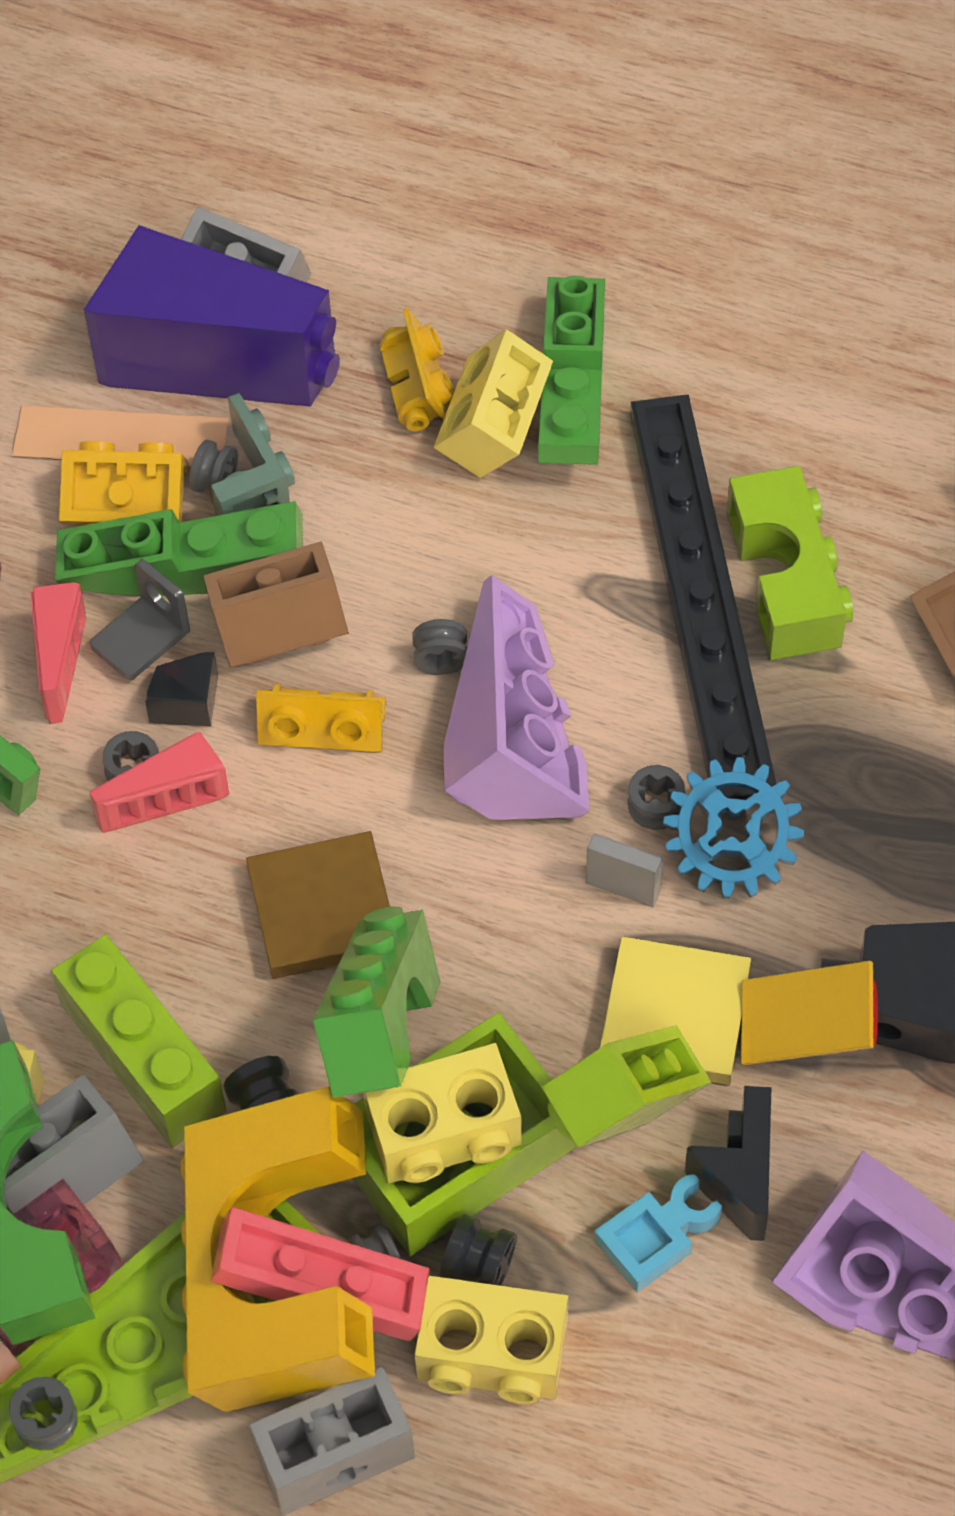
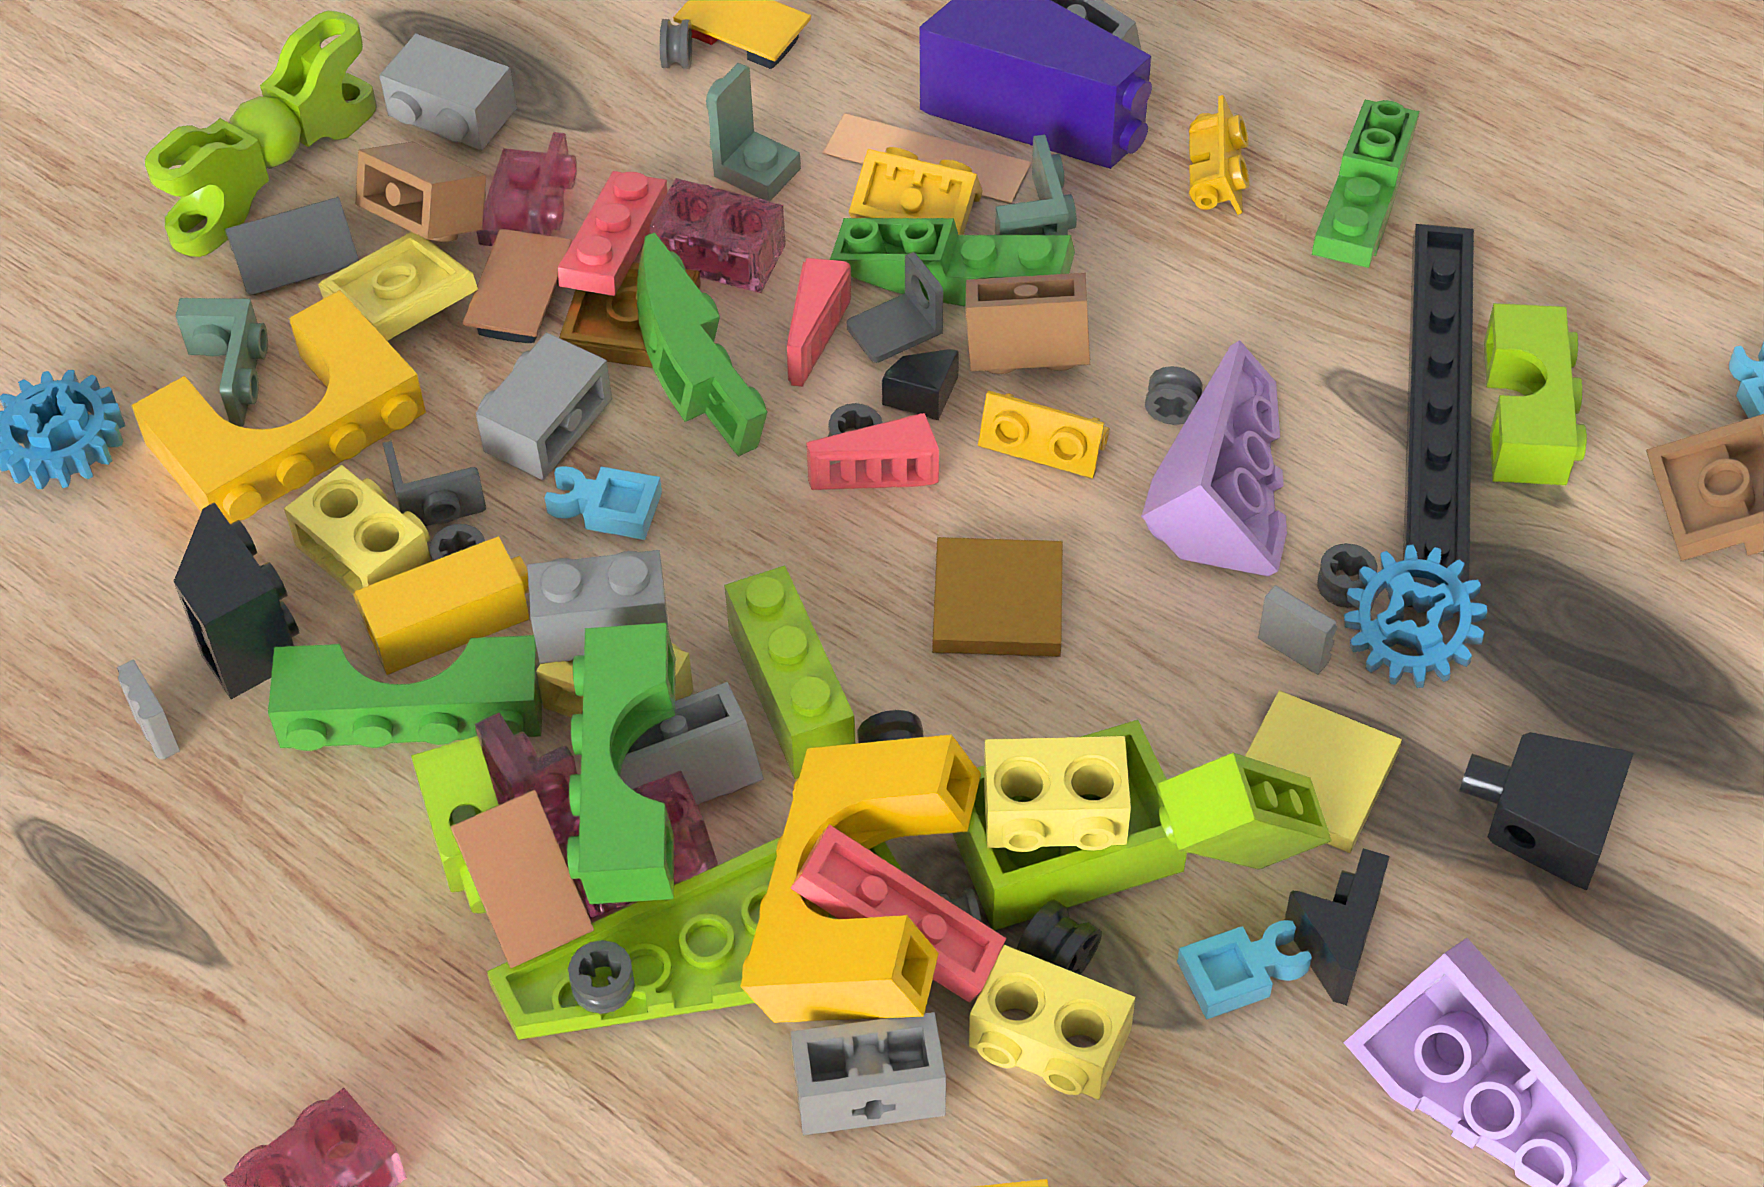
camera: 15 degrees right, 5 degrees down
dark grey bush [189,439,238,496] -> none
bright green arch [313,906,441,1097] -> none
light yellow brick [433,329,553,478] -> none
yellow piece [741,961,878,1065] -> none

